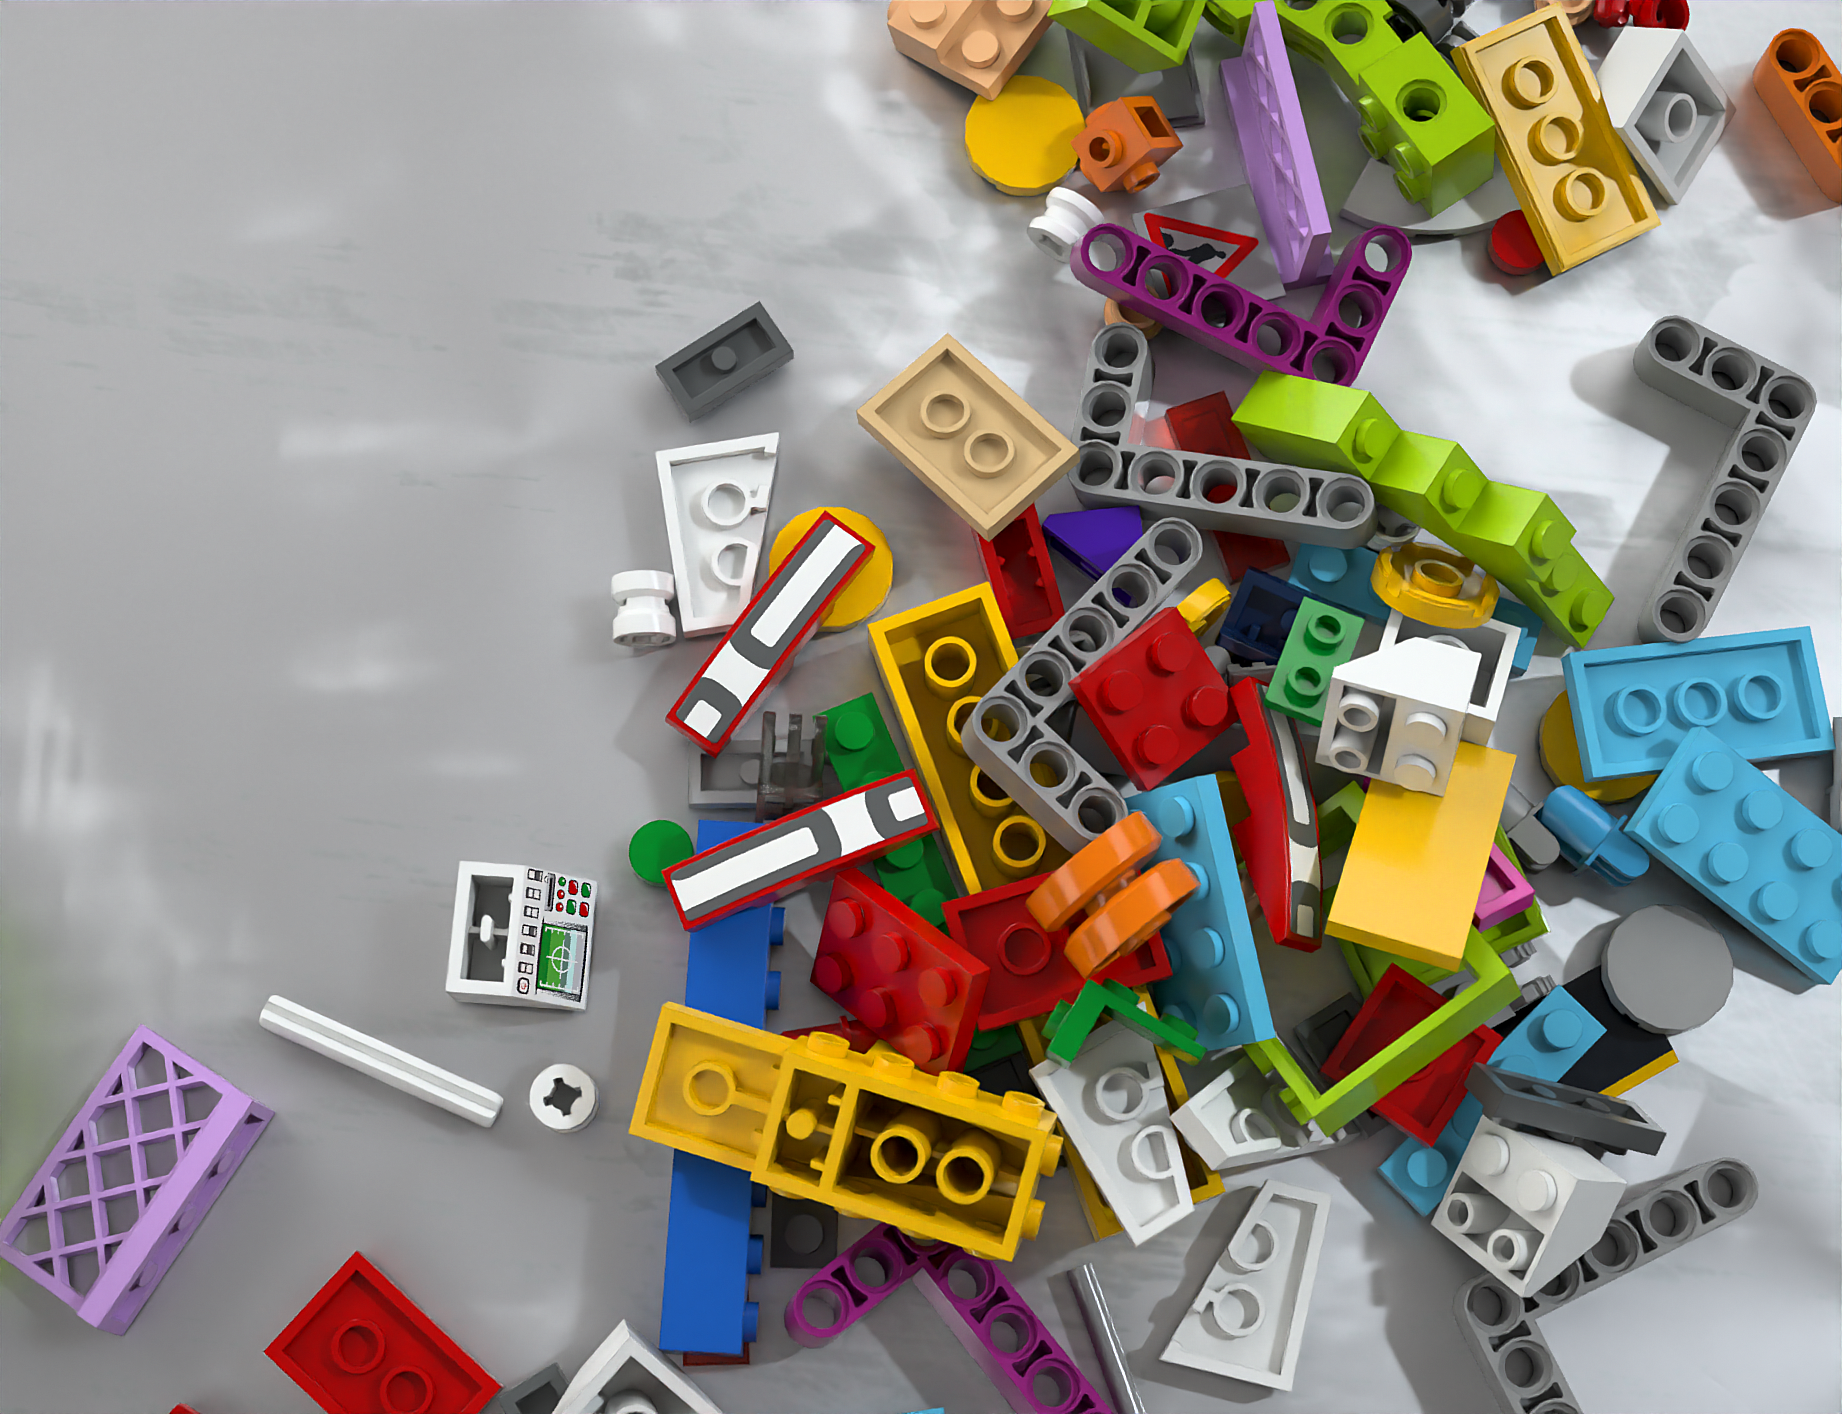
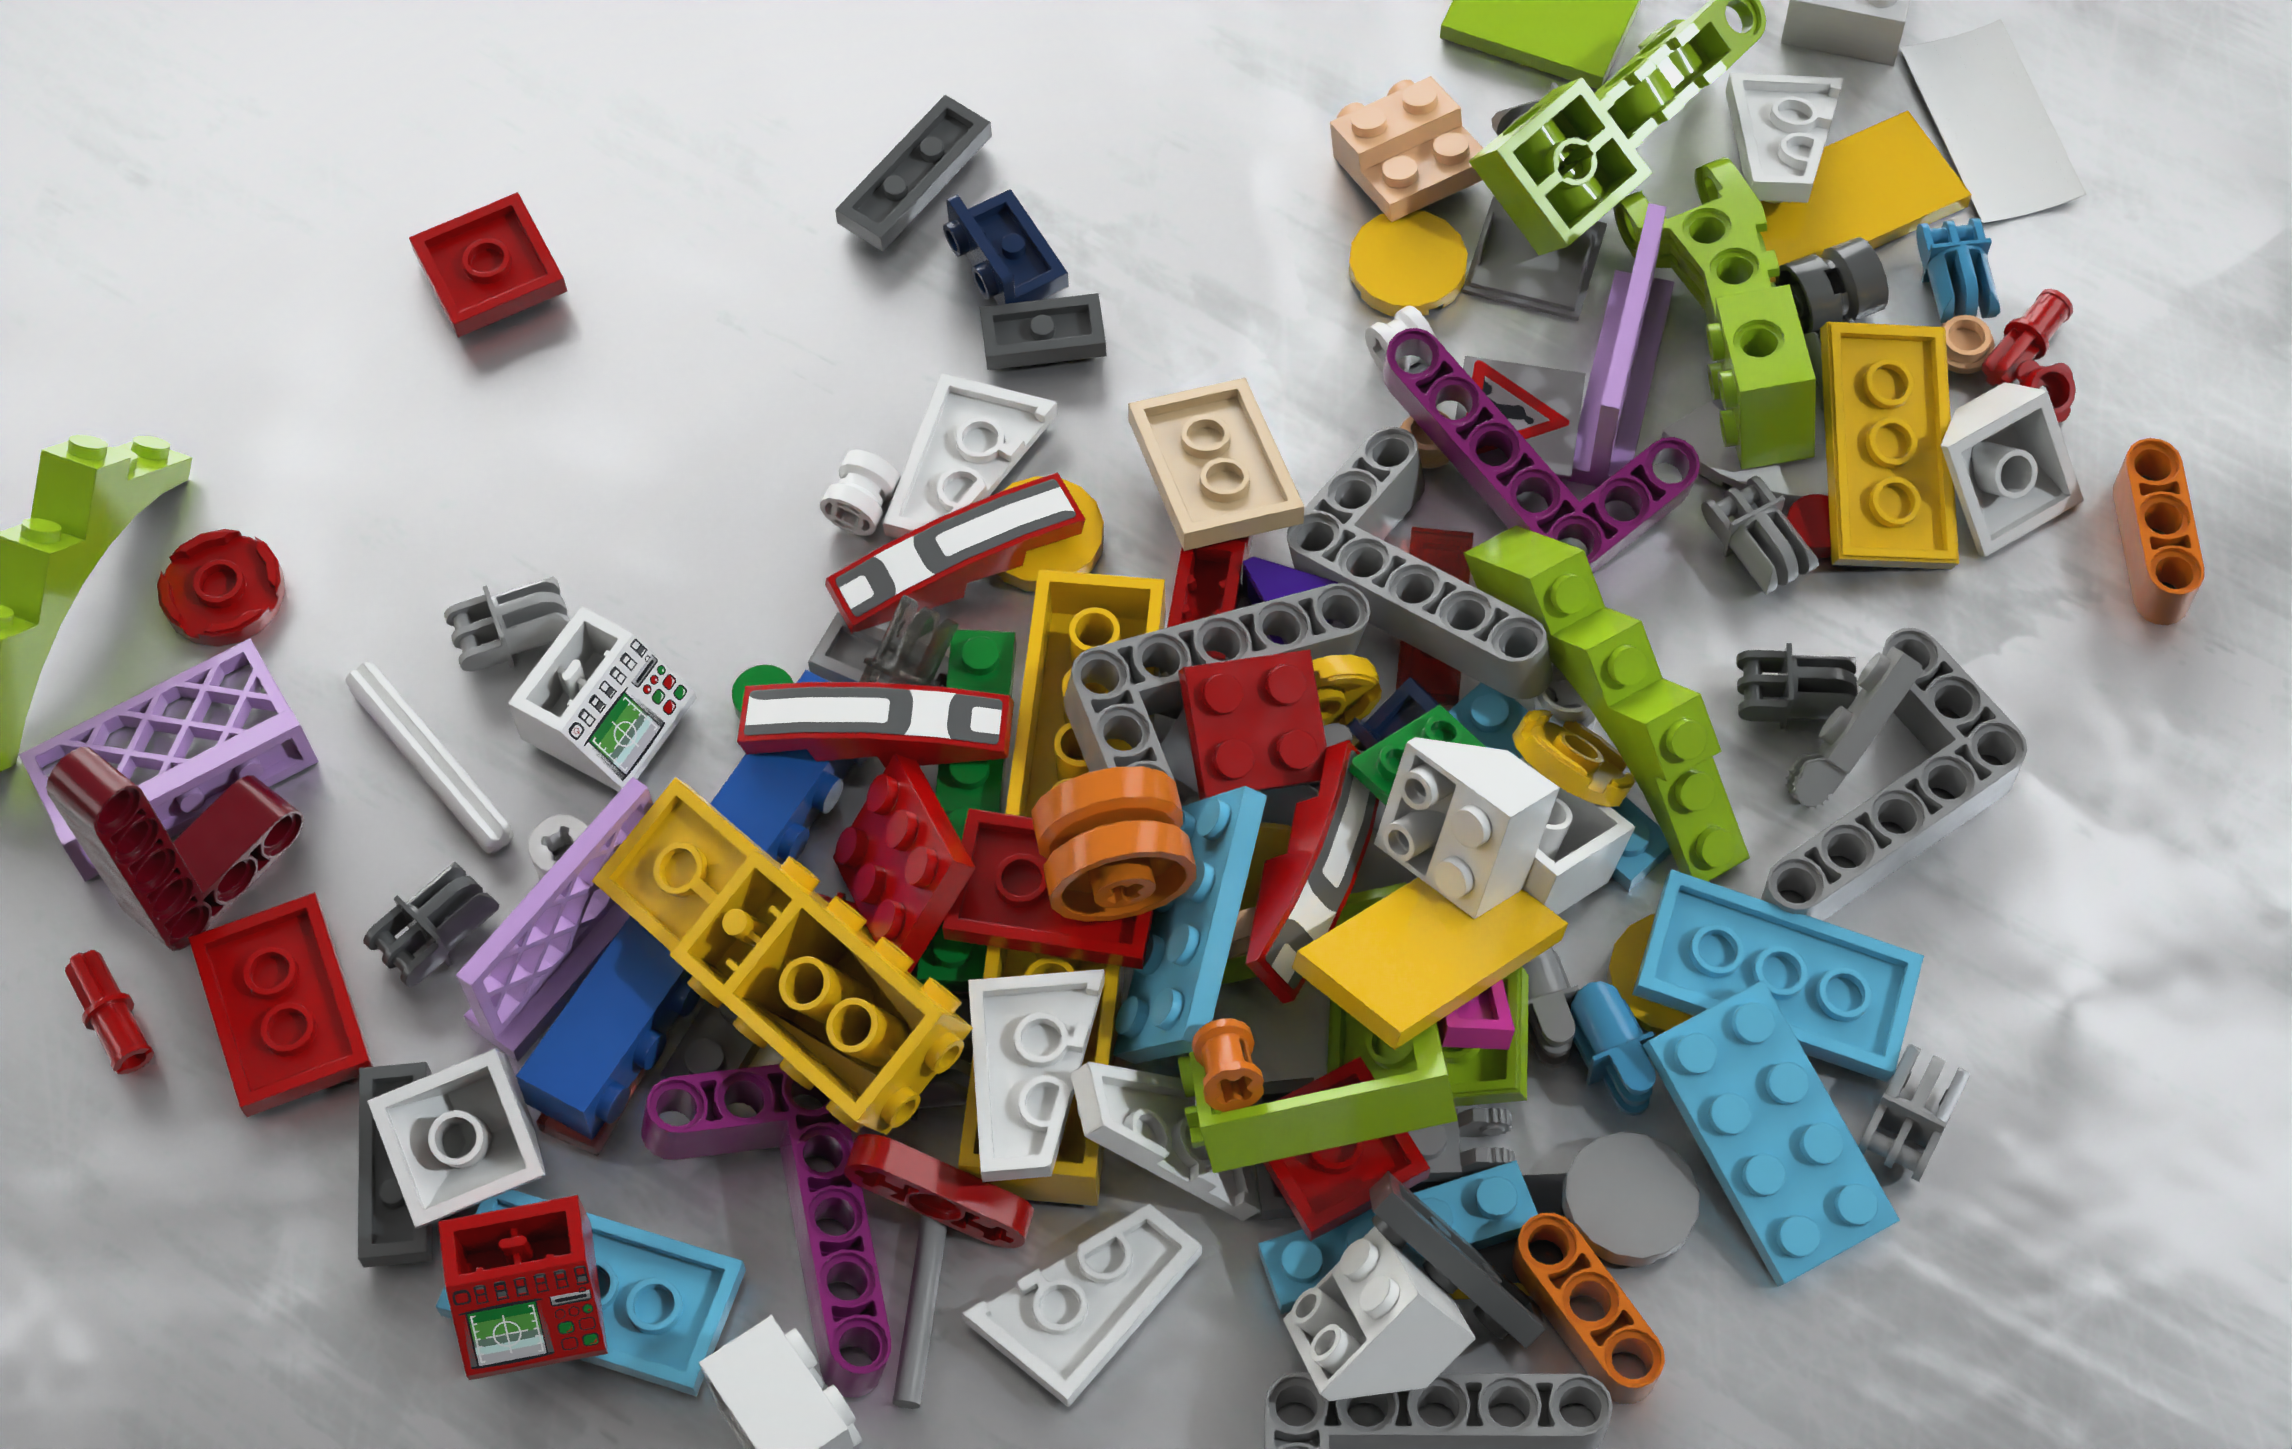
camera: 30 degrees right, 15 degrees down
green bracket [1040,977,1207,1070] -> none
orange brick [1070,96,1184,194] -> none
none -> dark red beam [46,747,304,951]
none -> red tile [157,529,286,647]
none -> dark grey arm [363,861,500,987]
none -> red plate [409,192,567,338]
none -> light grey arm [444,577,570,671]
none -> lavender fence [456,777,653,1062]
none -> dark grey plate [835,95,992,252]
none -> red beam [844,1134,1034,1248]
none -> dark blue bracket [943,189,1069,305]
none -> orange bush [1192,1018,1264,1112]
none -> orange beam [1512,1213,1665,1404]
none -> light grey arm [1701,476,1819,595]
none -> dark grey arm [1736,643,1858,729]
none -> light grey hinge [1785,646,1923,808]

